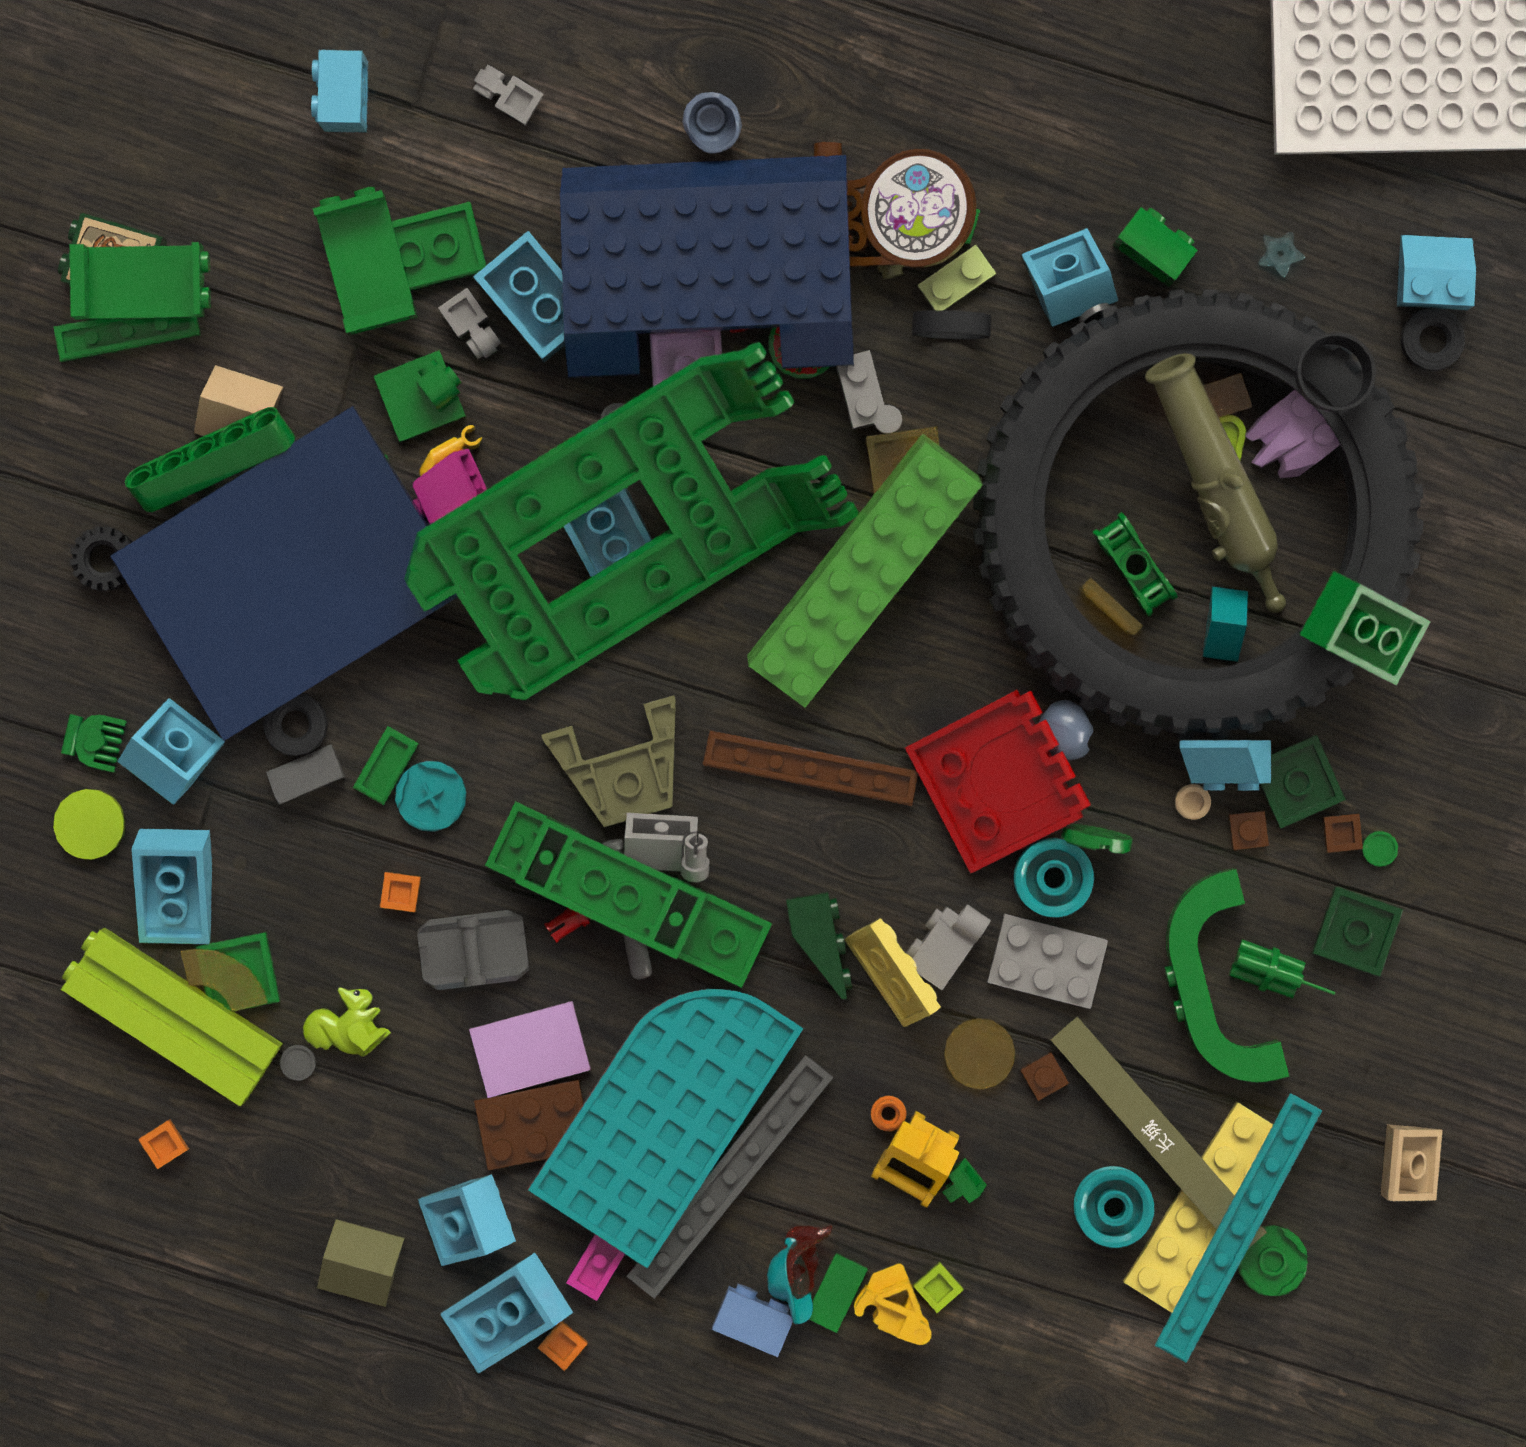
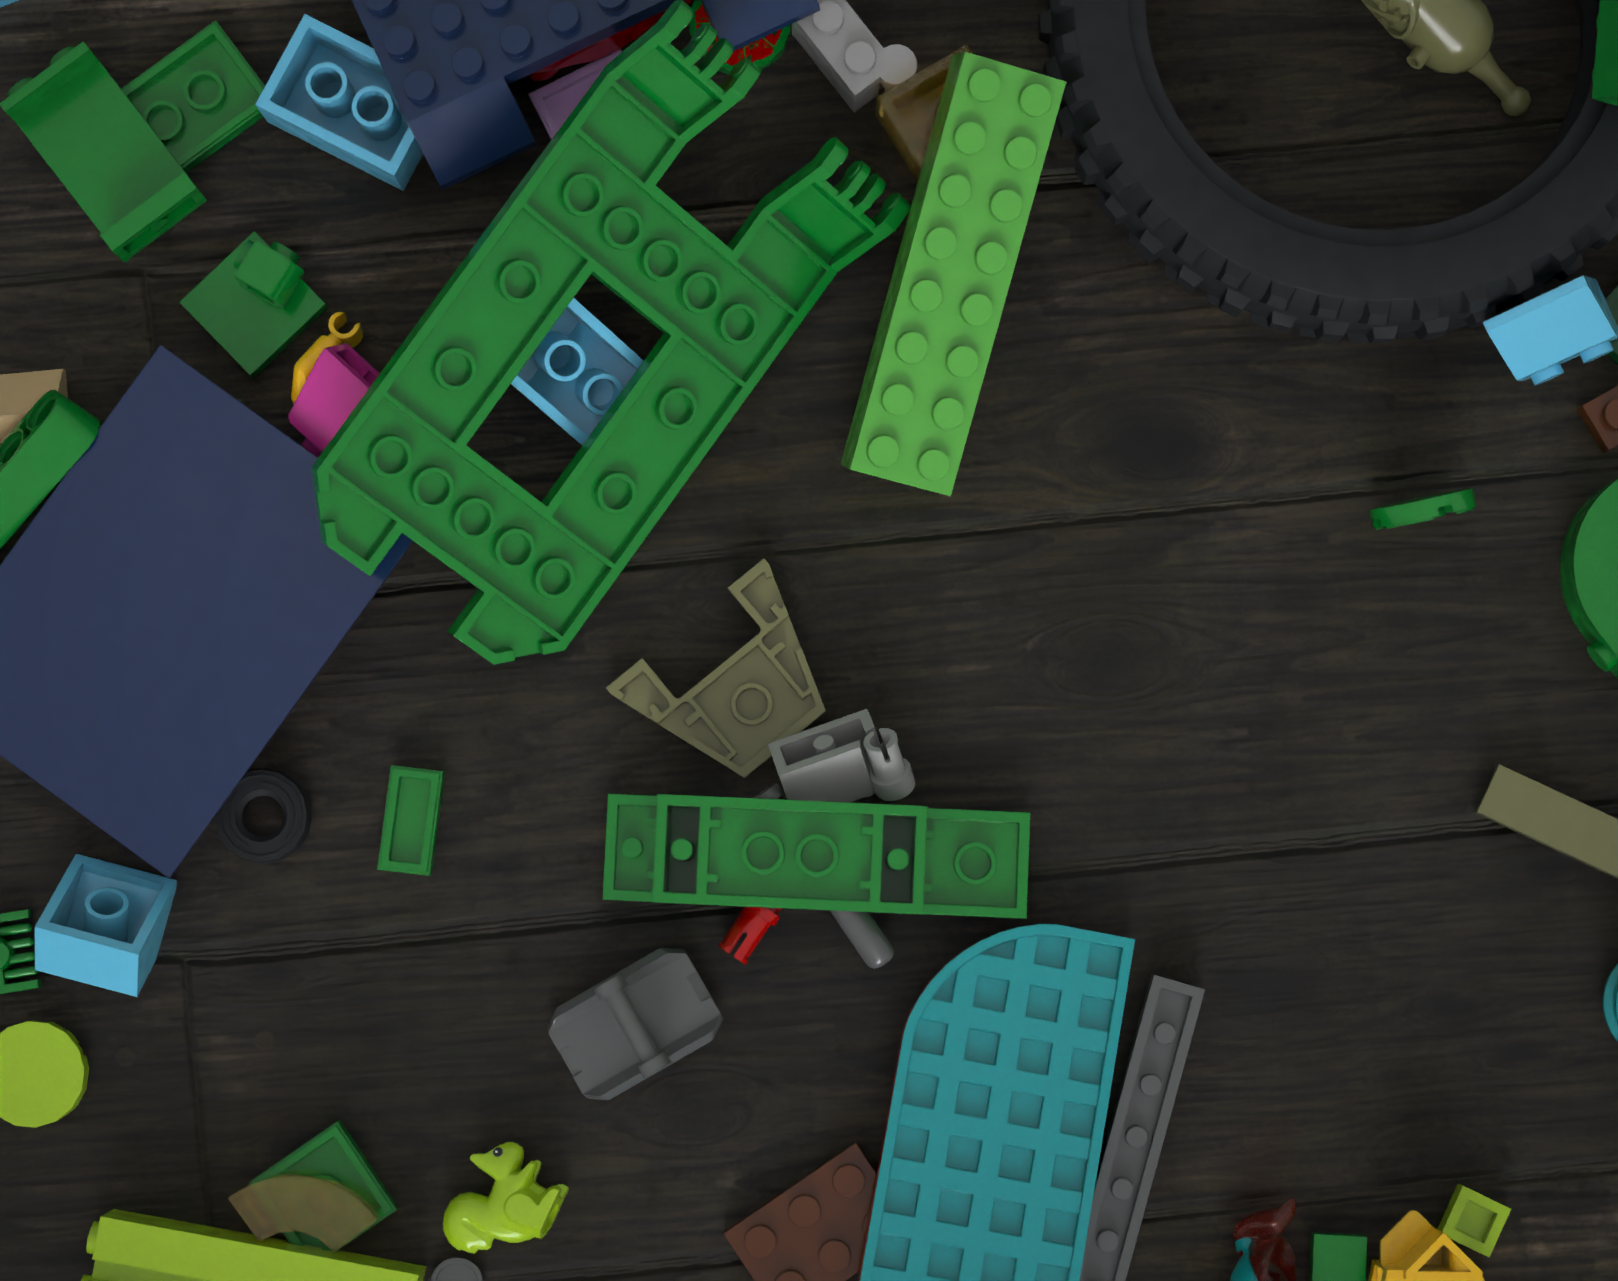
camera: 20 degrees left, 5 degrees down
medium azure slope [132,829,212,944] -> none
dark grey slope [266,744,346,805] -> none
orange tile [380,872,421,912] -> none
teal tile [395,761,467,831] -> none
light grey plate [438,288,501,359] -> none
lavender tile [469,1001,591,1098] -> none
reddish brown tile [703,731,918,806] -> none
dark green slope [786,892,852,999] -> none
light yellow plate [844,918,941,1027] -> none
orange plate [871,1096,906,1131] -> none
yellow piece [871,1111,960,1208] -> none
red hinge [905,690,1091,873] -> none
light grey hinge [906,904,991,990] -> none
green tile [942,1158,987,1203] -> none
clear yellow tile [944,1018,1015,1089] -> none
light grey plate [987,913,1108,1009] -> none
teal wheel [1014,838,1094,917] -> none
reddish brown plate [1020,1052,1069,1101] -> none
sand blue hair [1039,700,1093,760] -> none
clear yellow tile [1080,578,1143,636] -> none
green piece [1092,512,1178,617] -> none
tan tile [1174,784,1211,820] -> none
teal slope [1202,587,1248,662] -> none

